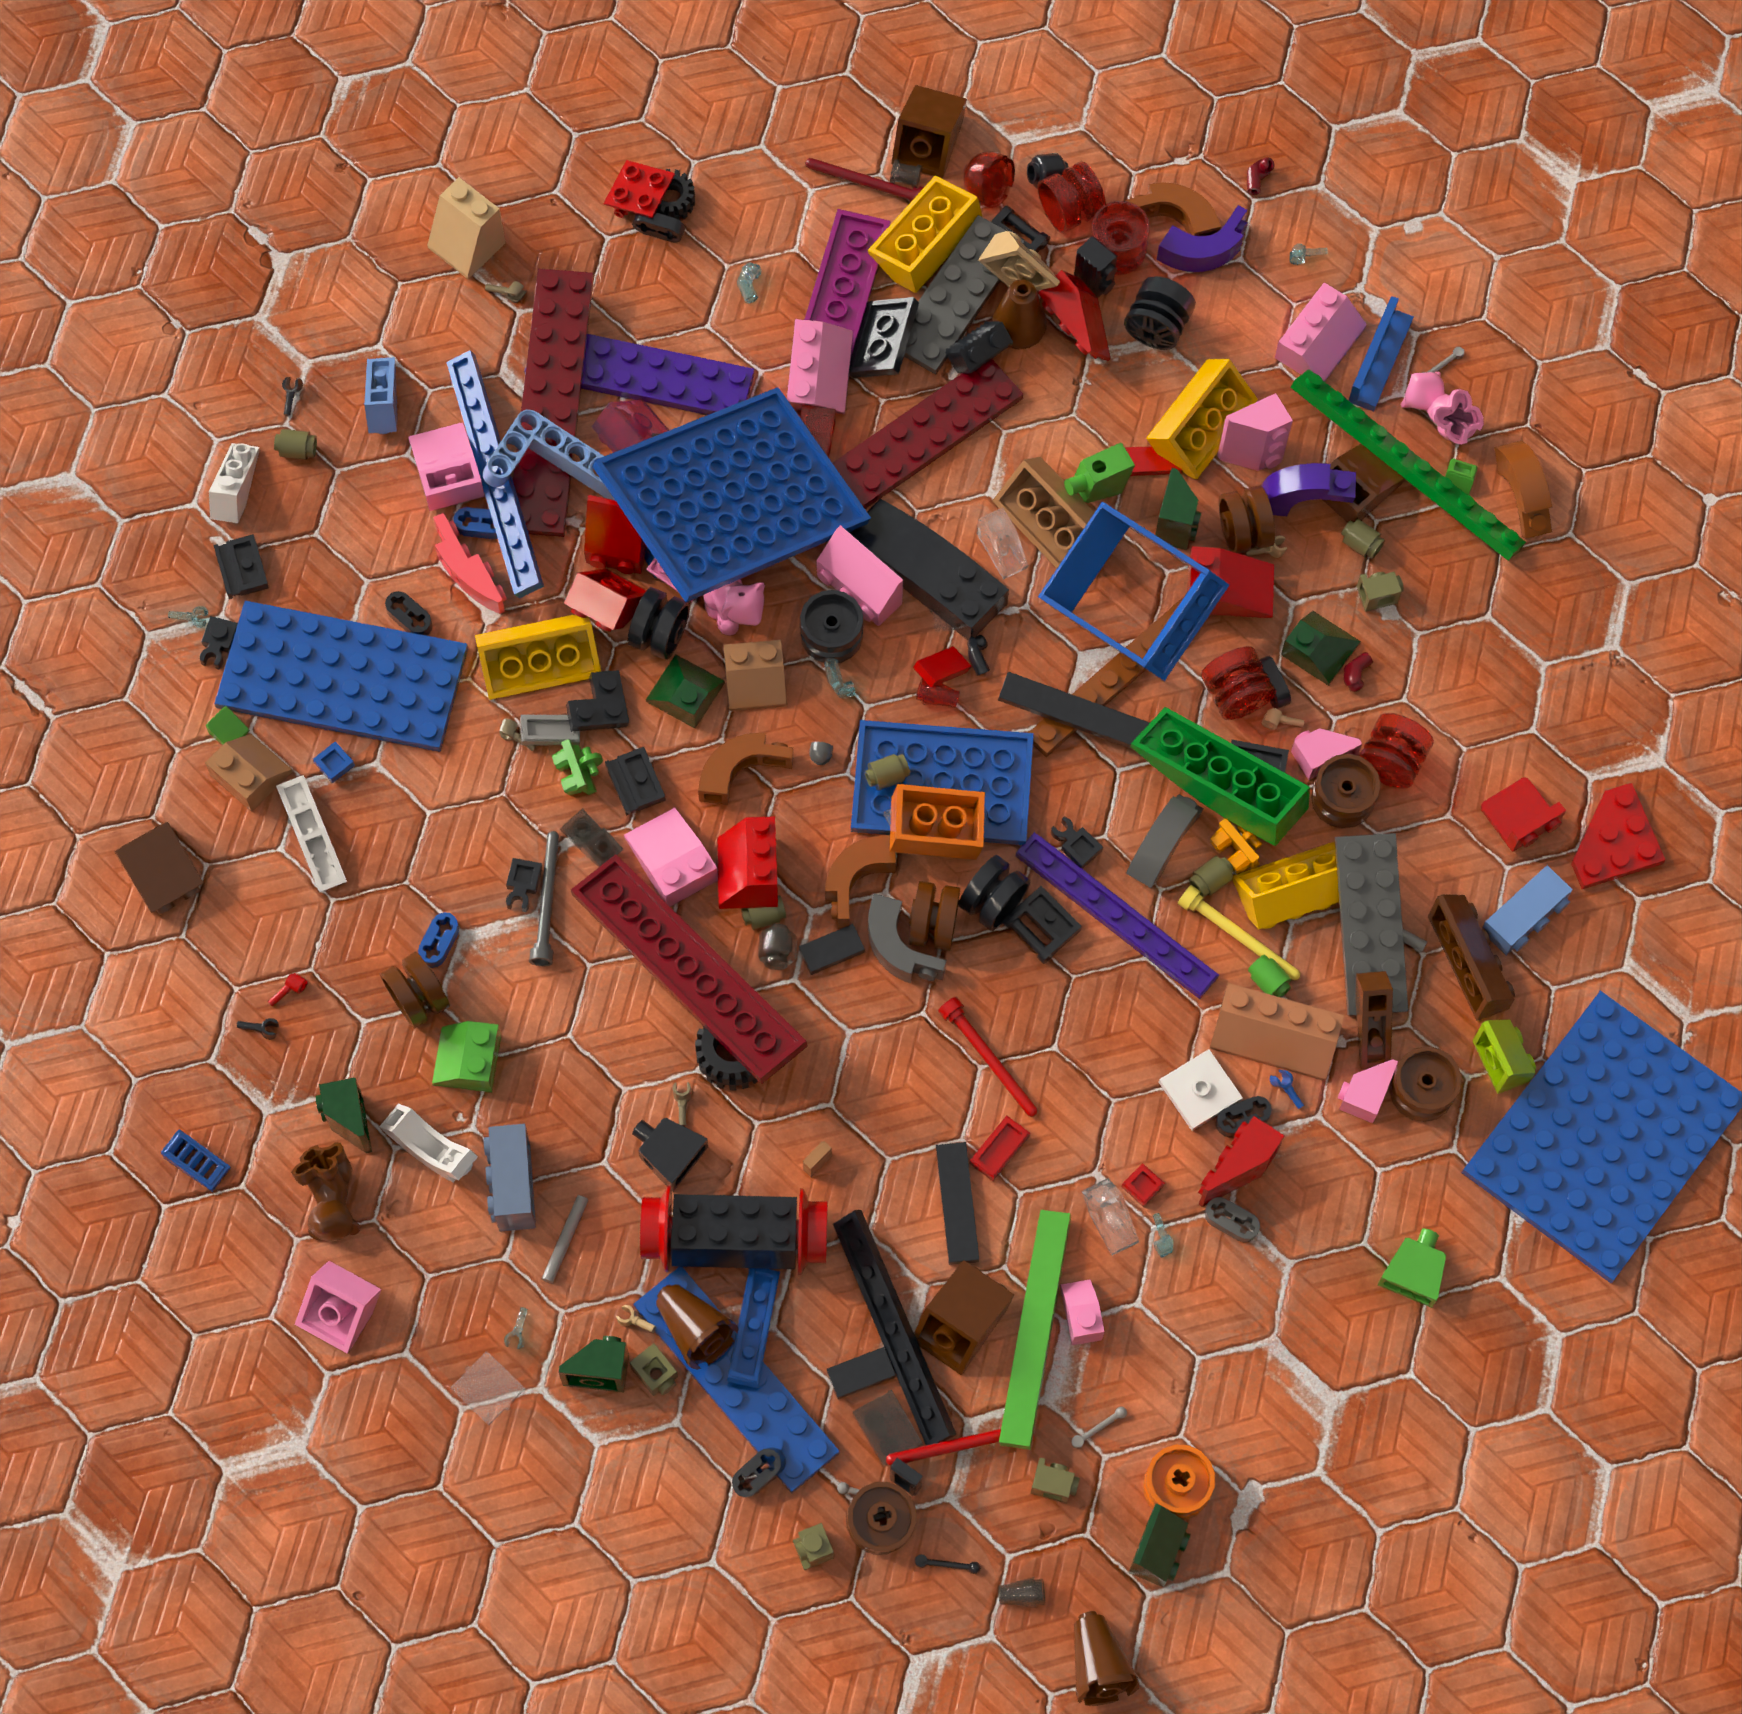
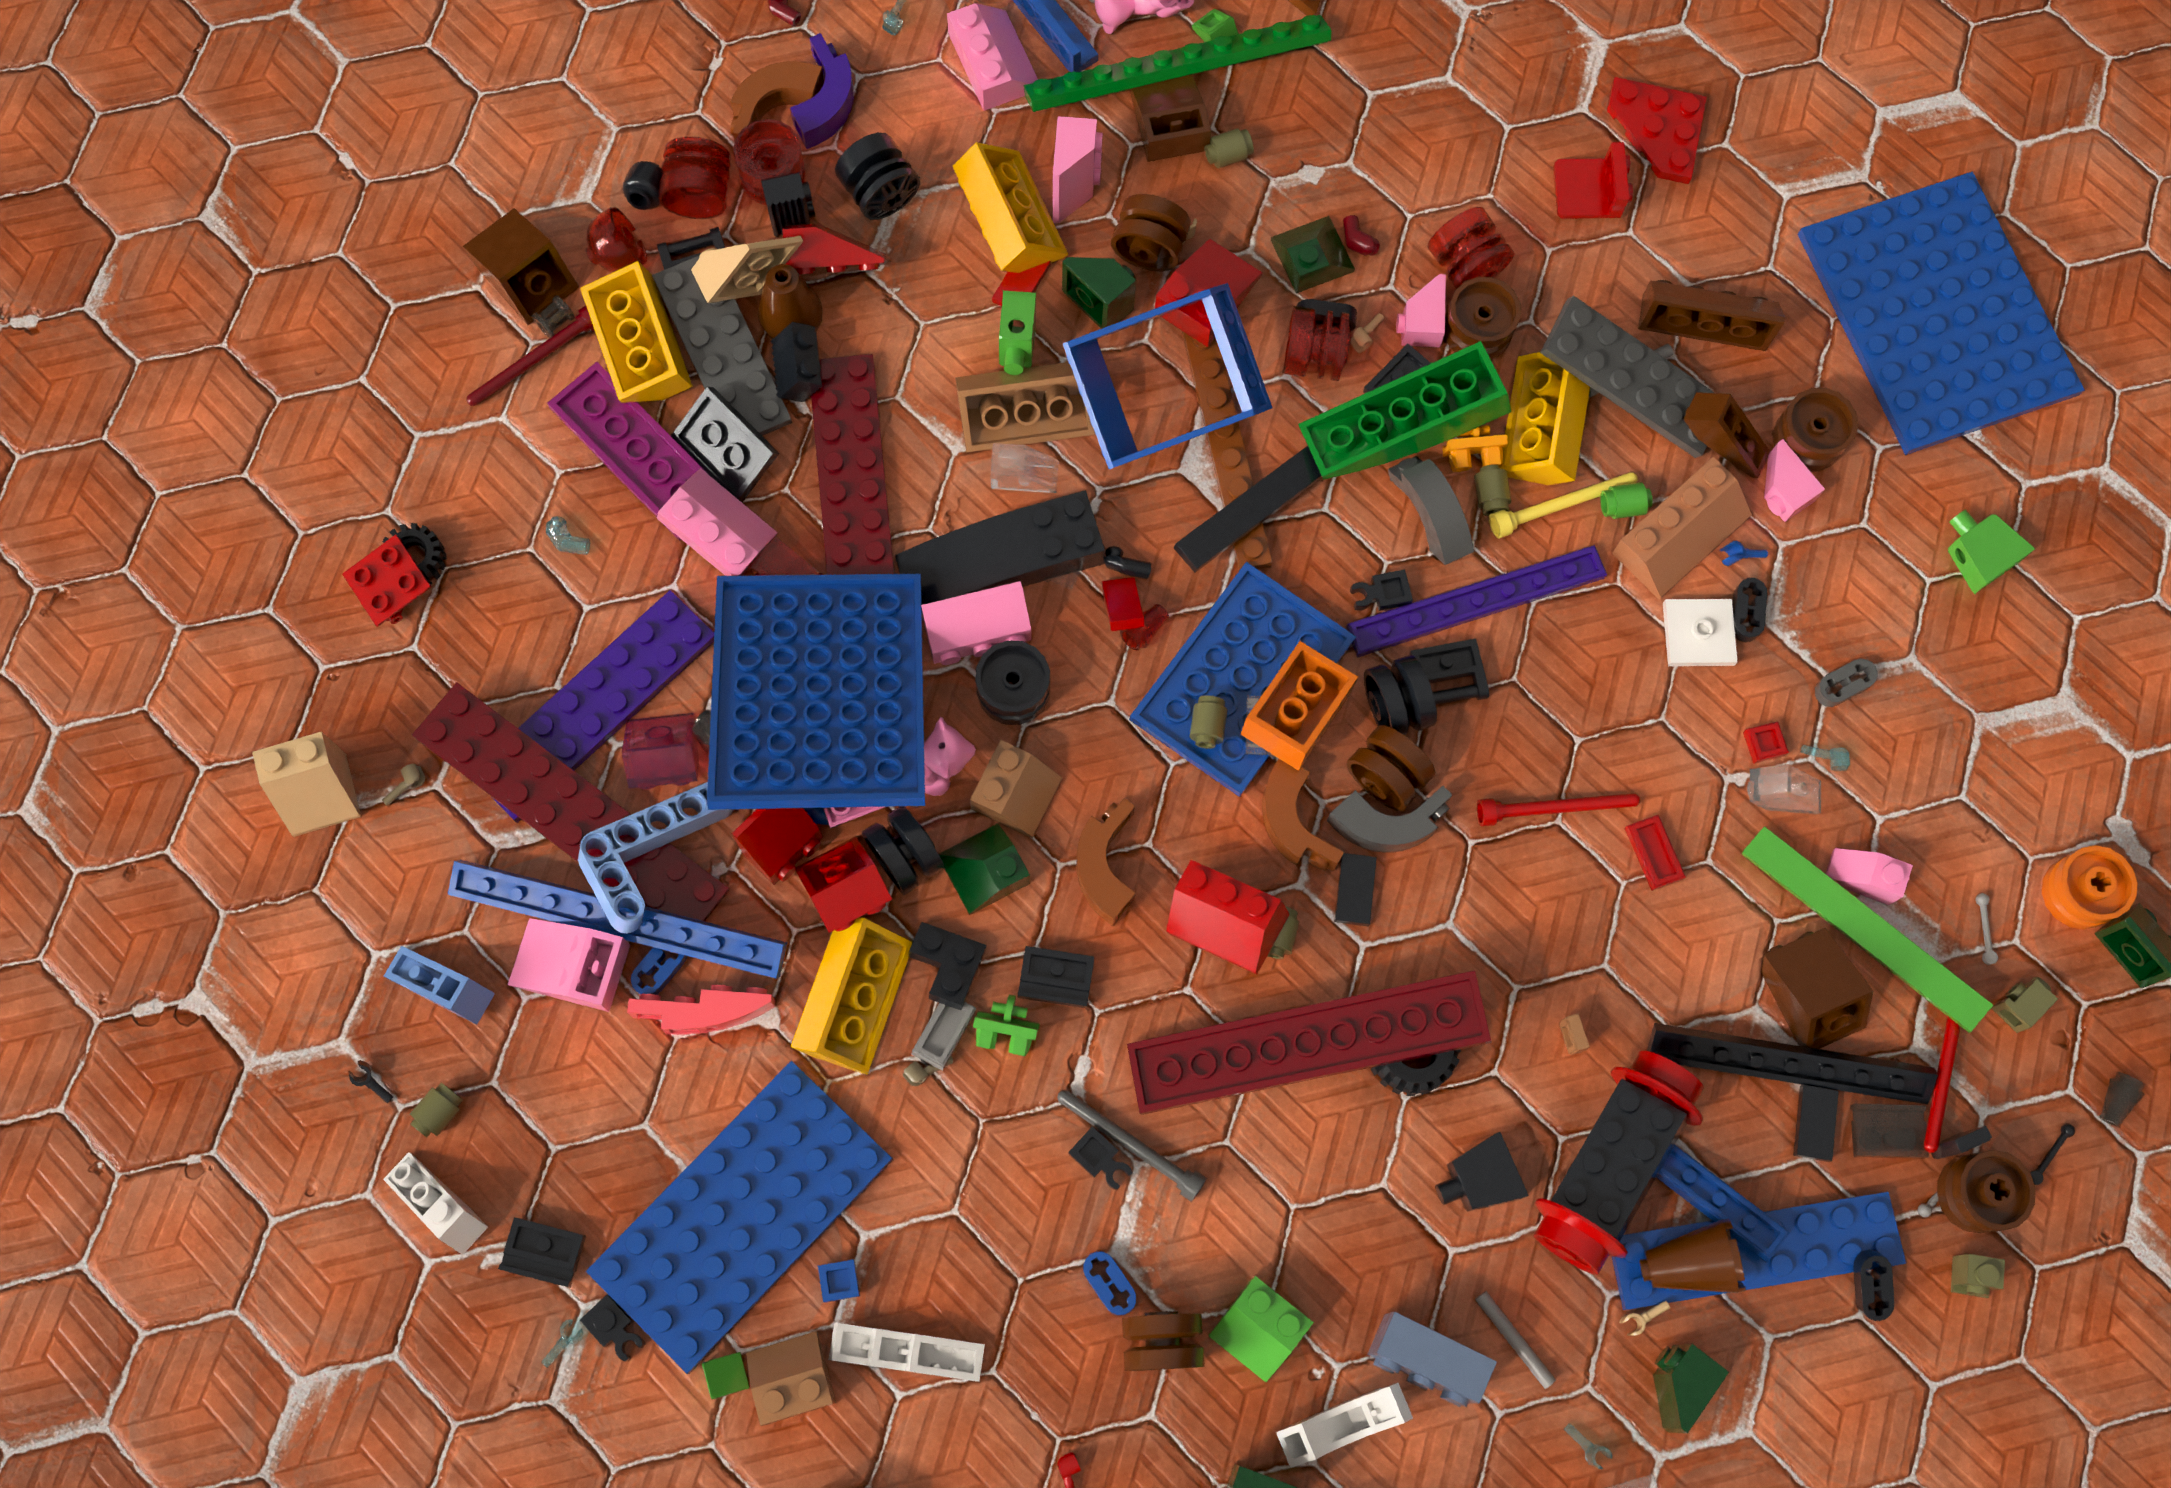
camera: 60 degrees left, 5 degrees up
black beam [385,591,432,636] -> none
clear smoke slope [560,808,623,867] -> none
bright pink slope [624,808,718,907] -> none
olive brick [629,1343,678,1396] -> none
black beam [632,212,686,243] -> none
dark tan hand [673,1082,691,1126] -> none
clear smoke head [758,924,798,970] -> none
dark grey hinge [809,741,834,765] -> none
clear light blue arm [824,659,856,699] -> none
black tile [936,1142,979,1265] -> none
red slope [1198,1116,1285,1207] -> none
dark purple arch [1261,463,1356,516] -> none
olive brick [1356,572,1404,612] -> none
lime slope [1473,1019,1536,1094] -> none
medium blue brick [1482,865,1573,955] -> none

